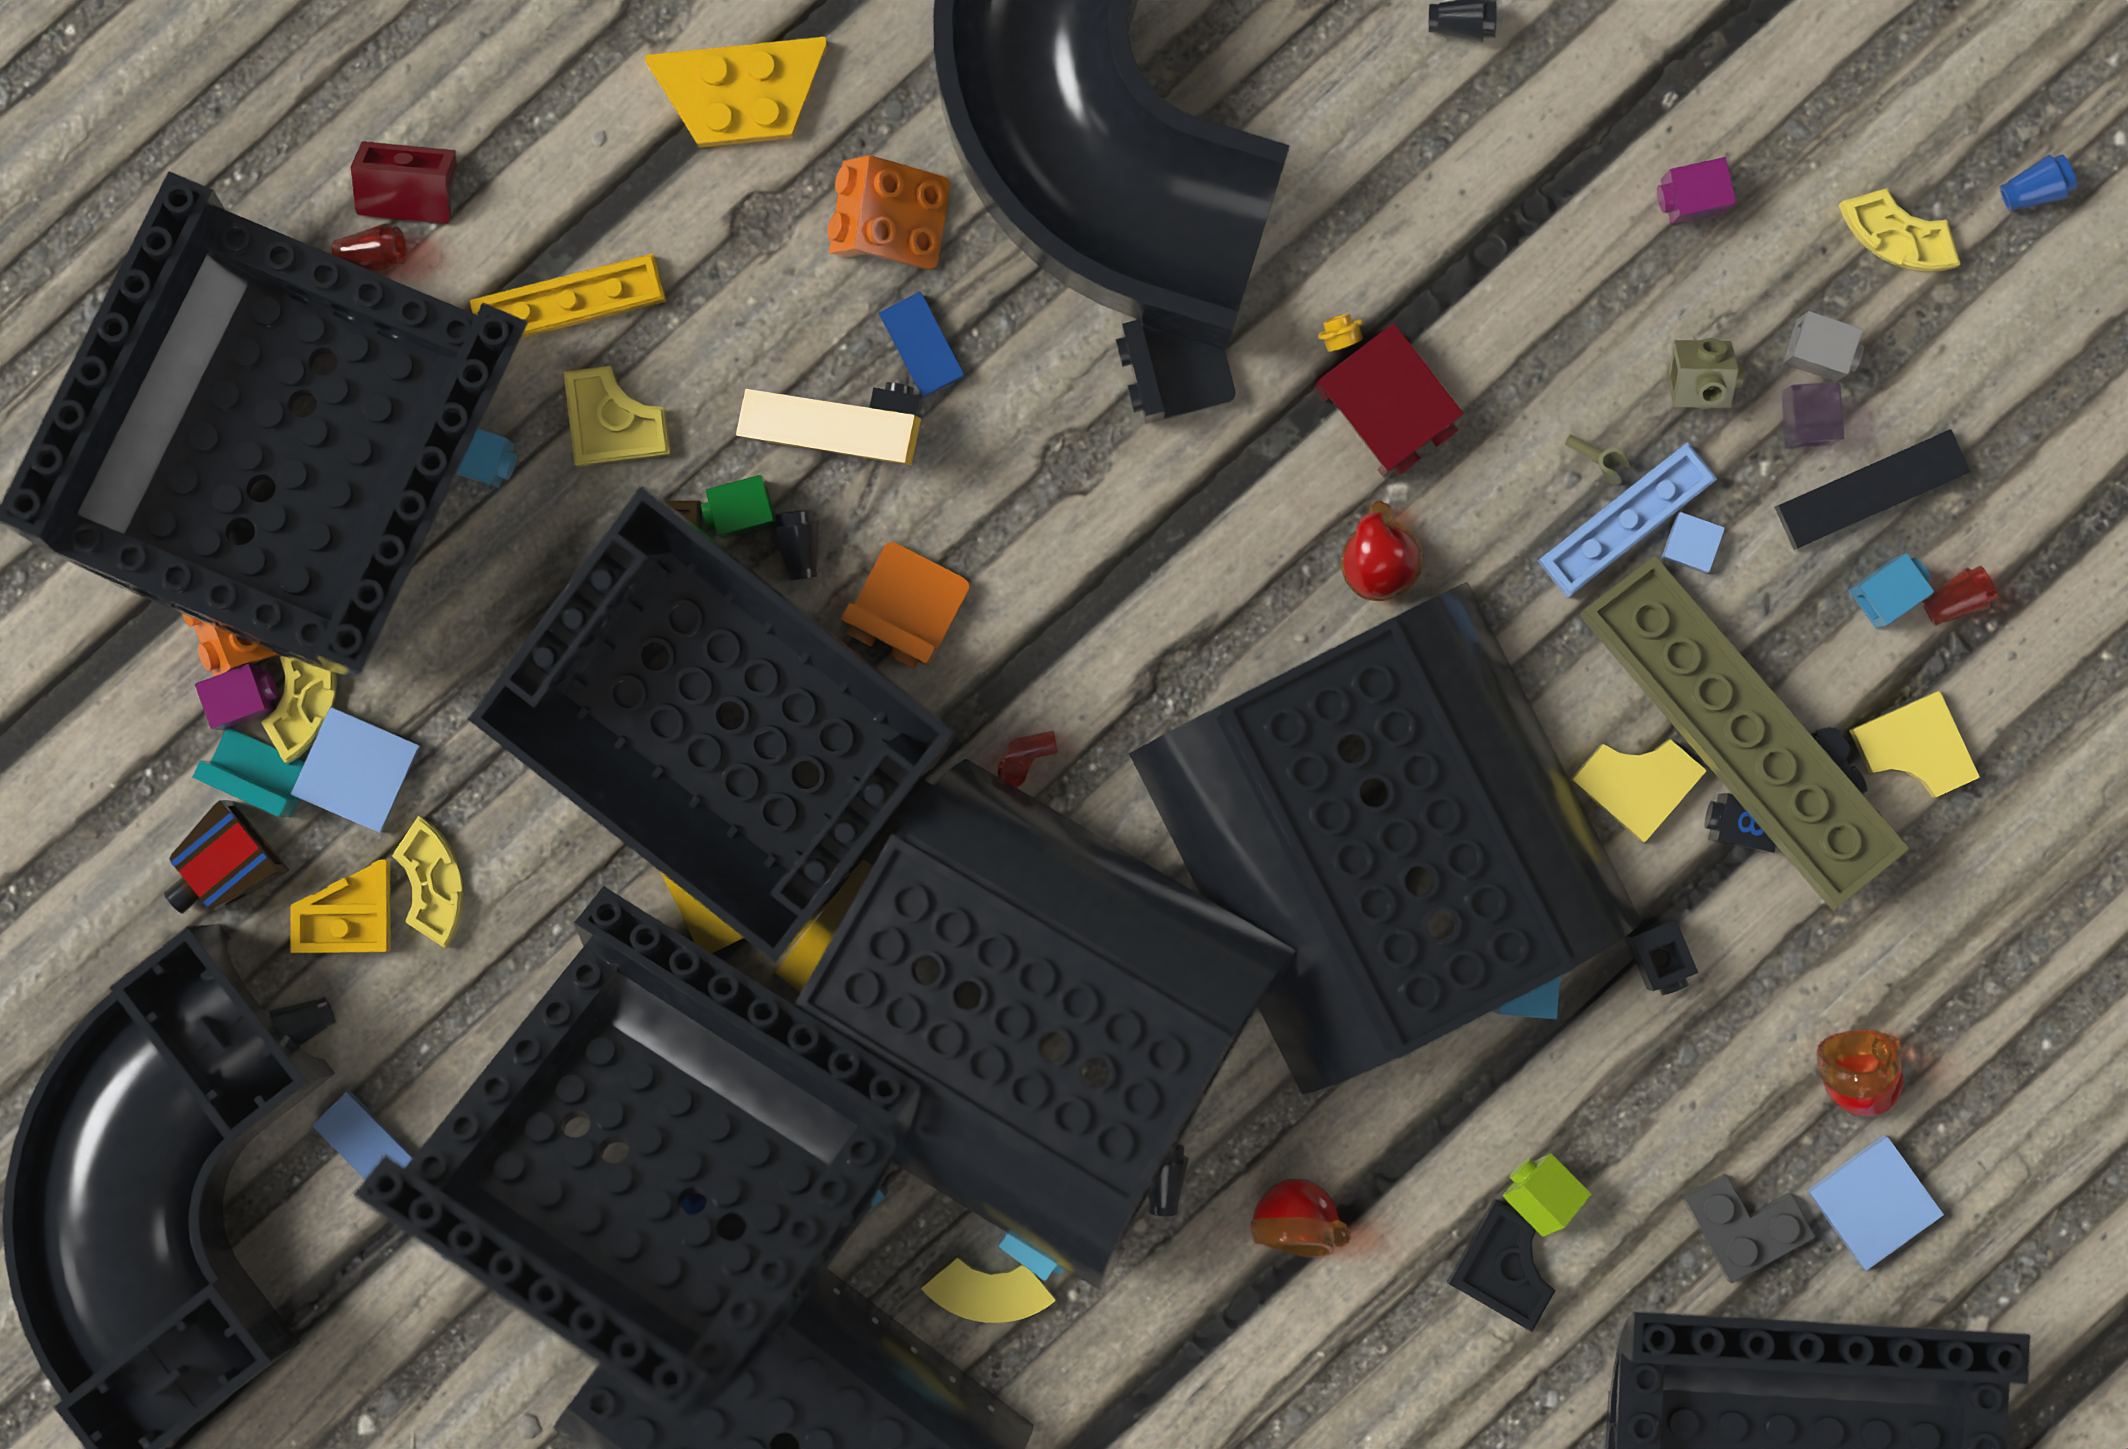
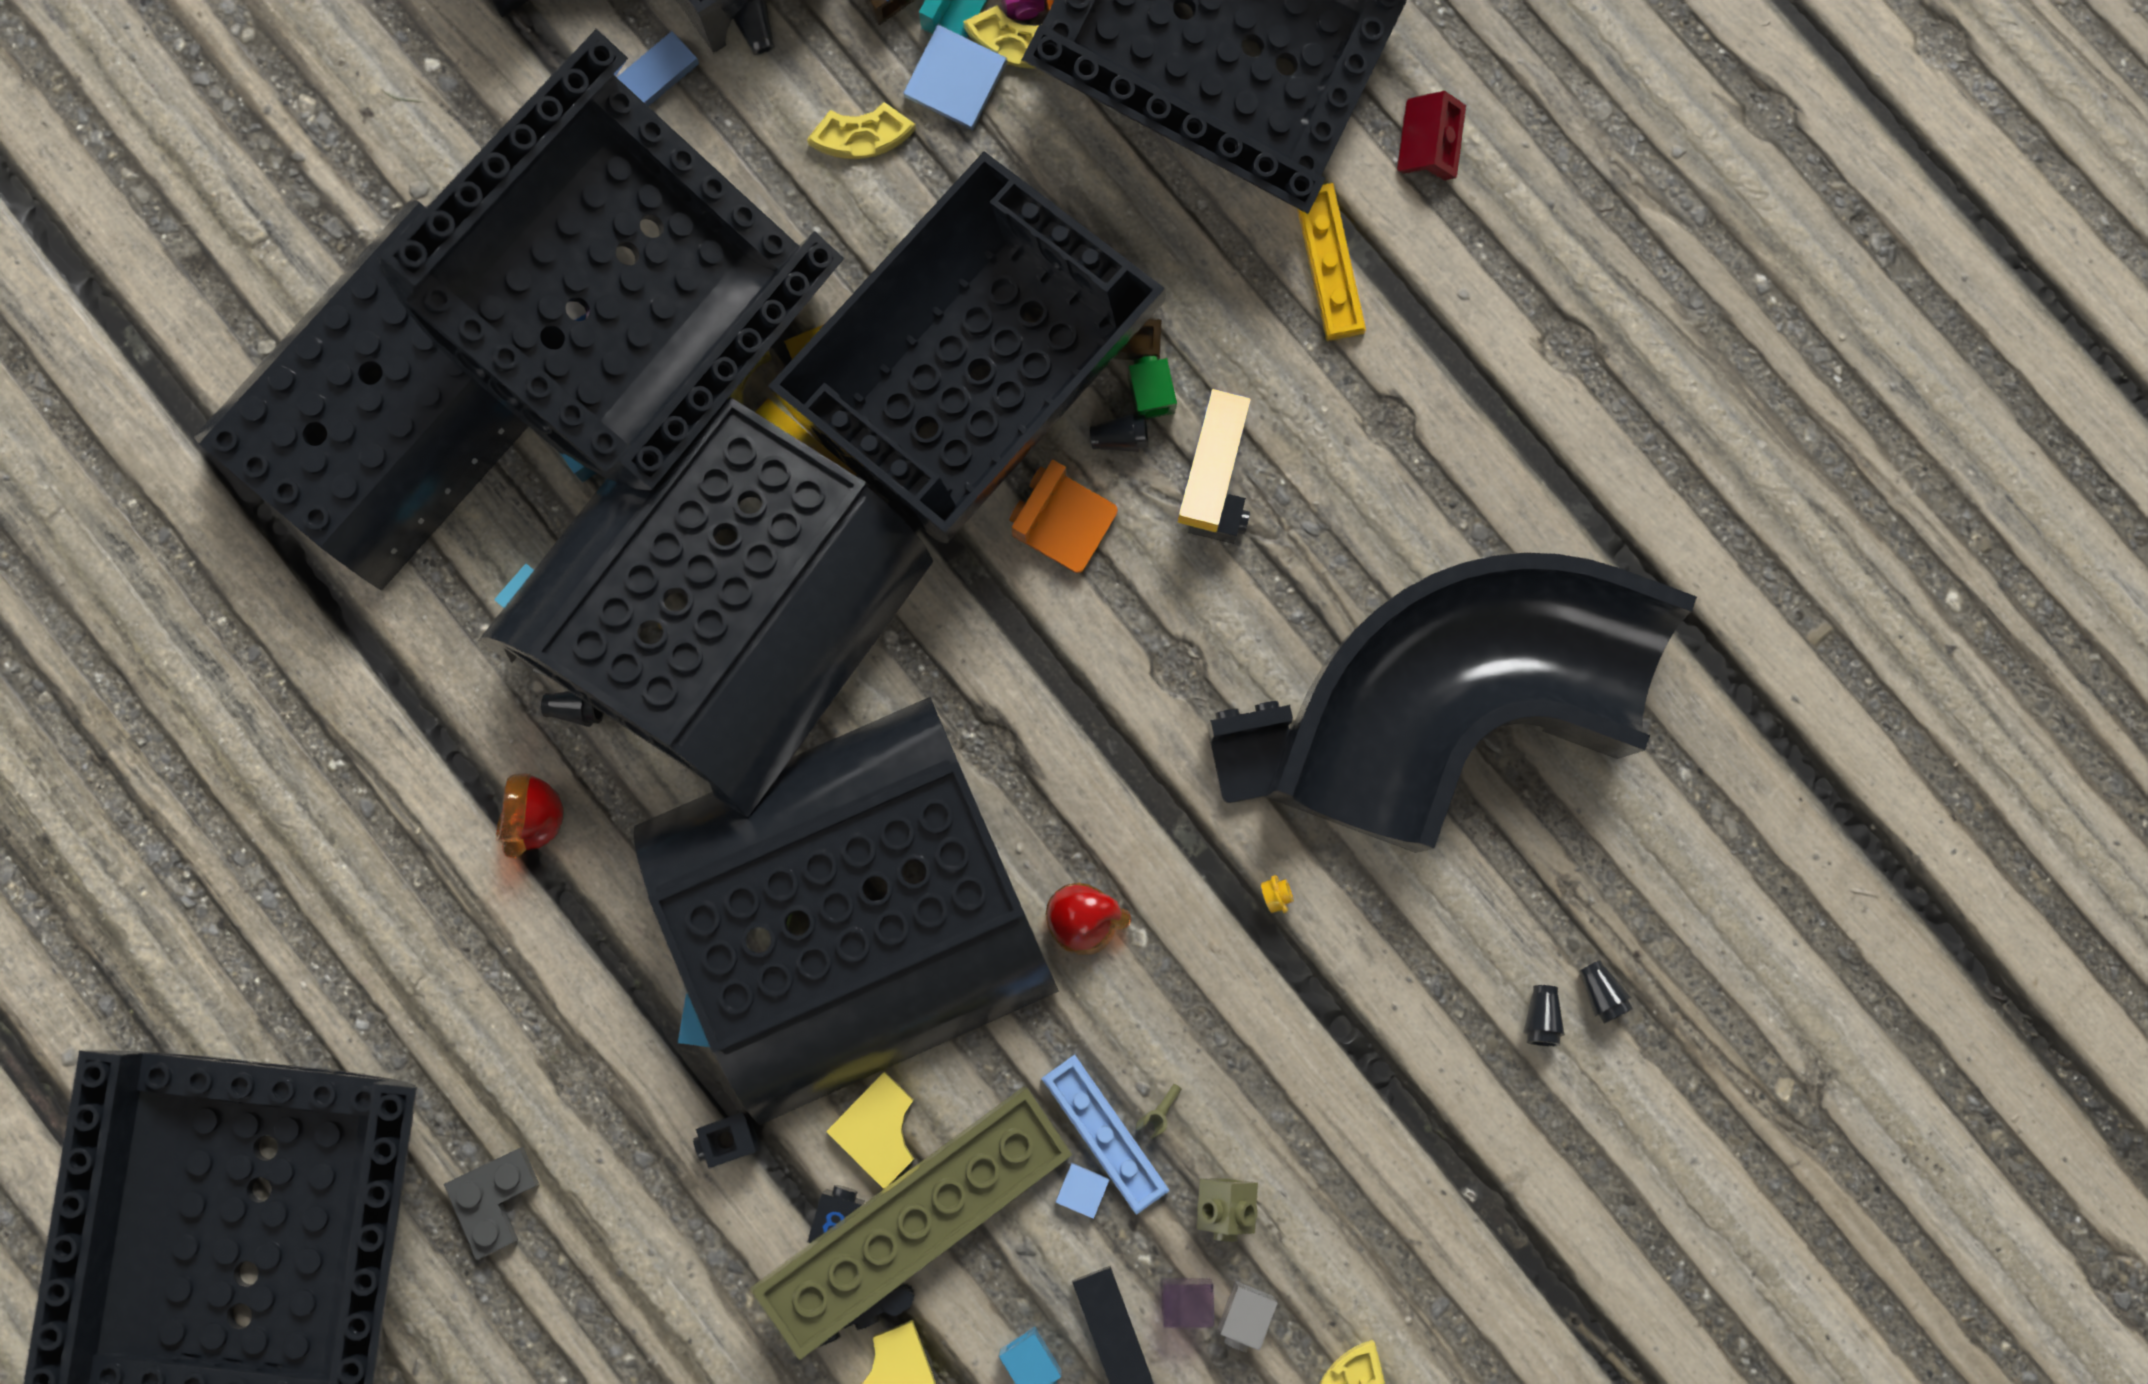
camera: 90 degrees right, 5 degrees down
yellow wing [290,859,391,953] -> none
clear red cone [331,223,407,271] -> none
dark azure brick [456,428,517,489] -> none
light yellow tile [563,366,671,467] -> none
yellow wing [645,37,828,148] -> none
orange bracket [828,155,950,270] -> none
blue tile [879,291,965,399] -> none
light yellow tile [921,1255,1056,1323] -> none
clear red arm [997,730,1058,788] -> none
dark red panel [1314,323,1464,477] -> none
black tile [1447,1199,1556,1332] -> none
lime brick [1502,1153,1592,1237] -> none
magenta brick [1657,157,1736,225] -> none
light blue tile [1806,1135,1944,1271] -> none
clear orange piece [1816,1029,1904,1118] -> none

